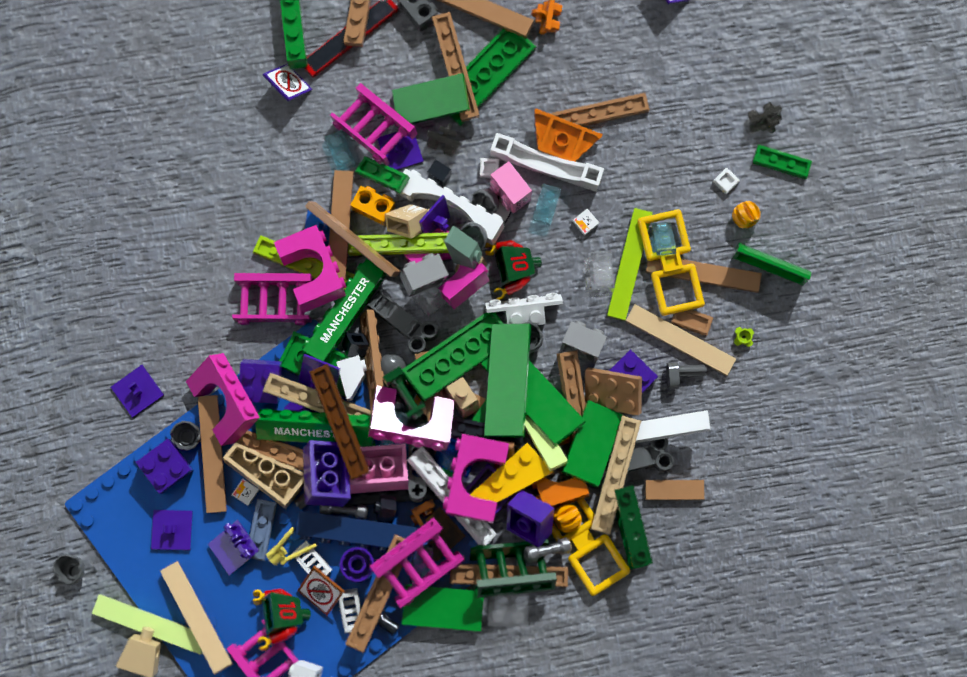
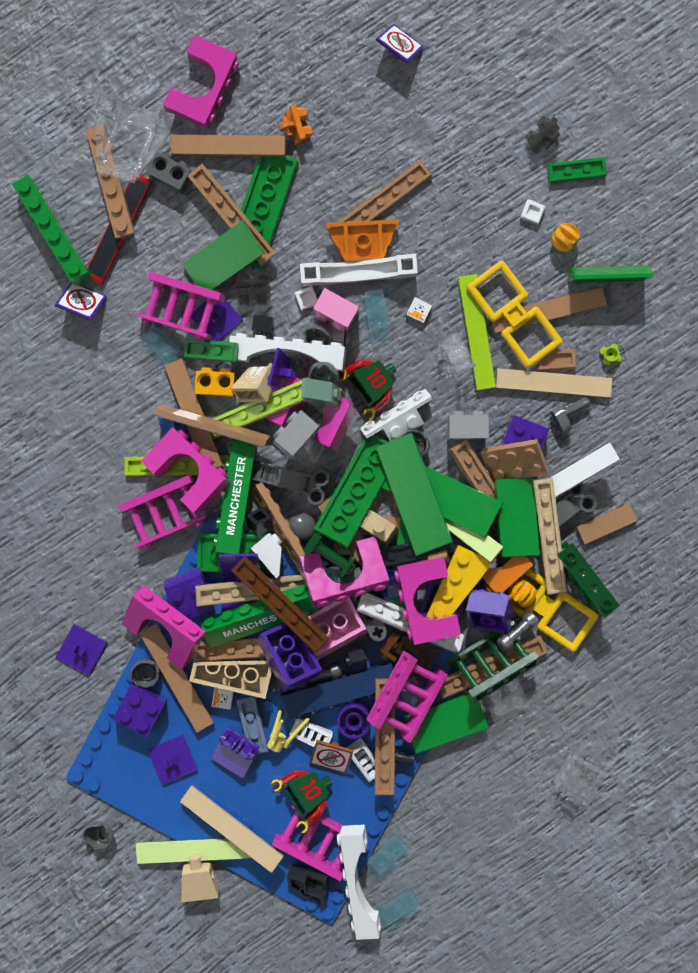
camera: 20 degrees left, 10 degrees up
clear light blue plate [652,222,676,256] -> none

